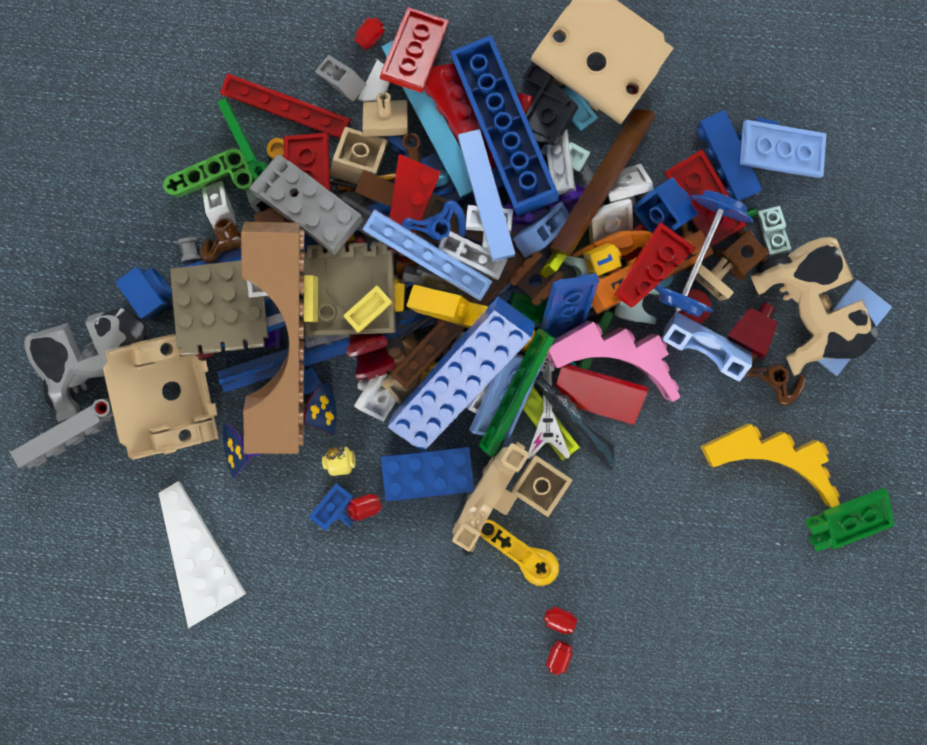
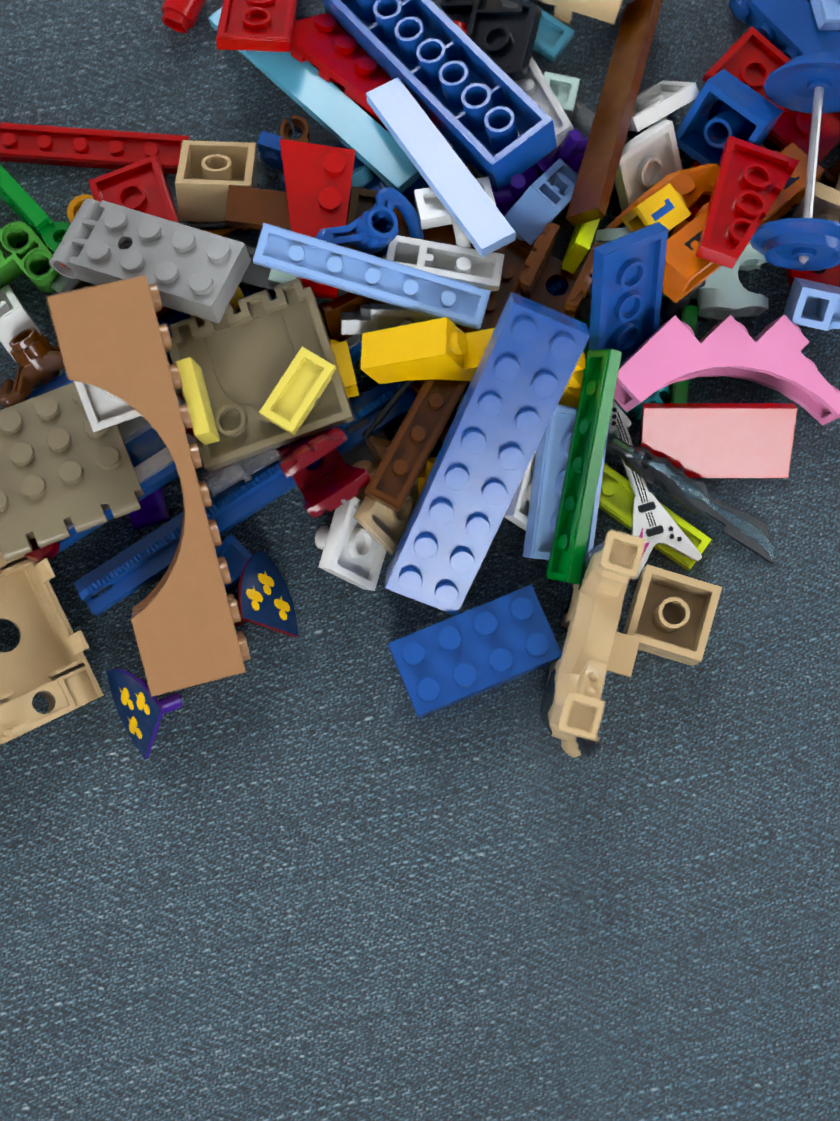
camera: 15 degrees left, 10 degrees down
white wing [159,481,246,628] -> none
blue plate [309,483,354,531] -> none
light grey arch [315,55,367,101] -> none
light yellow head [322,446,356,476] -> none
red brick [347,494,382,522] -> none
white tile [358,60,390,102] -> none
tan tile [362,92,408,137] -> none
yellow beam [480,519,559,586] -> none
red brick [543,606,577,634] -> none
red brick [545,640,573,676] -> none

